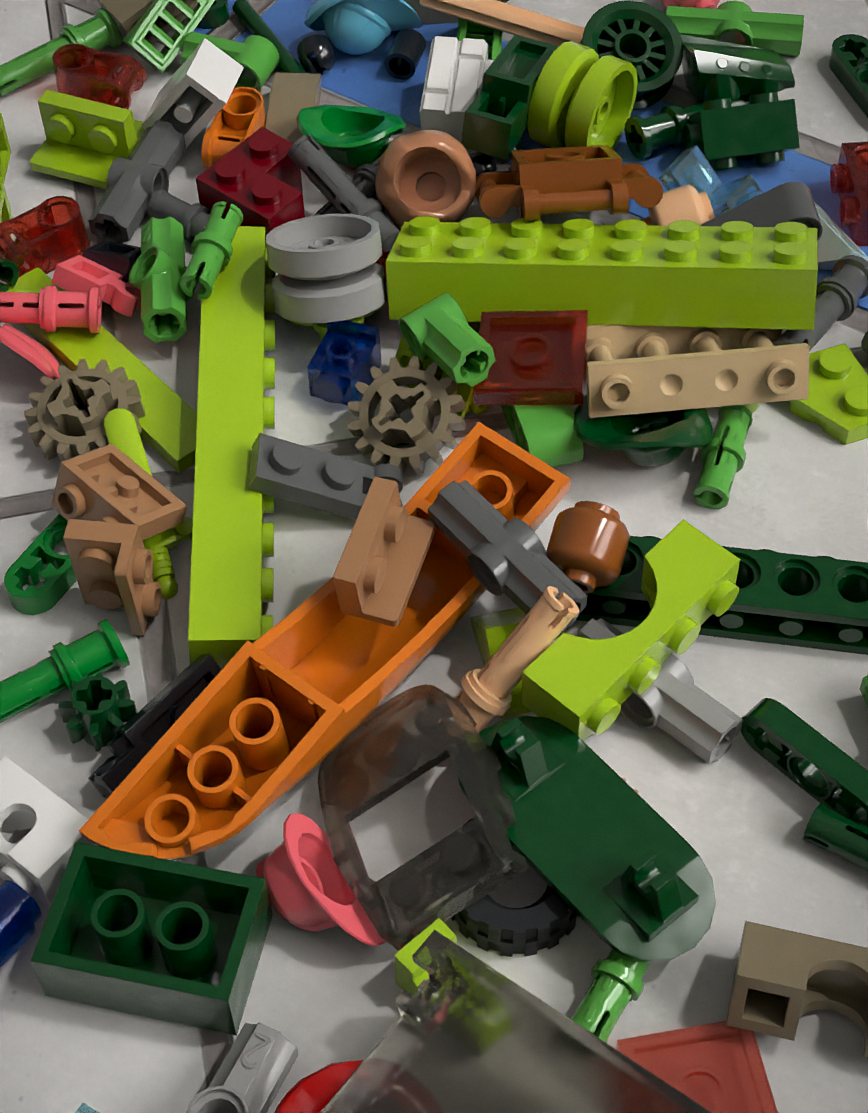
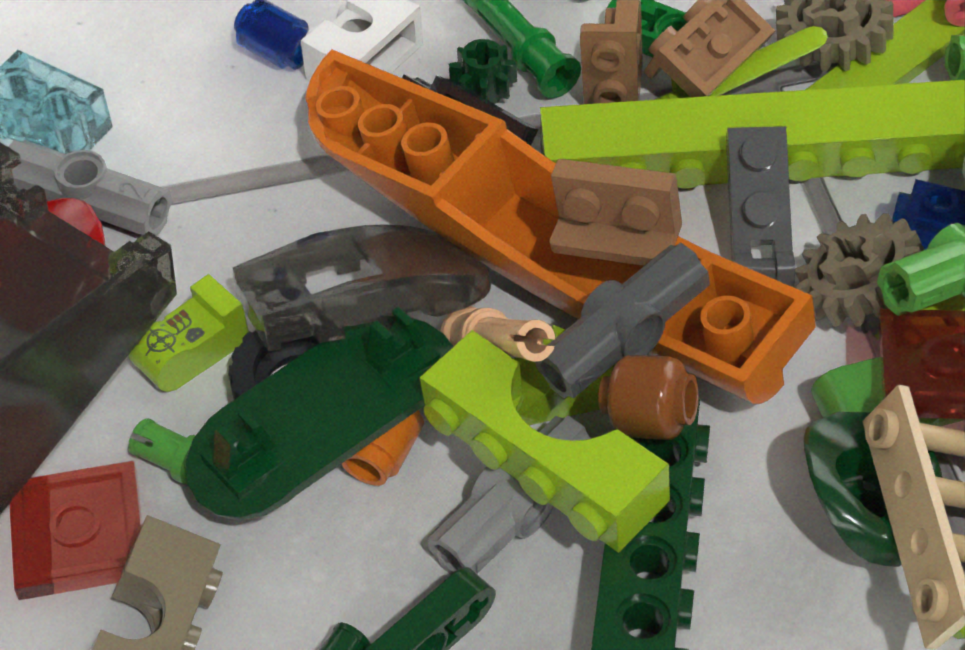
camera: 90 degrees right, 0 degrees up
dark green brick [31,842,273,1035] -> none
coral piece [256,813,389,946] -> none
bright green pin [693,405,753,509] -> none

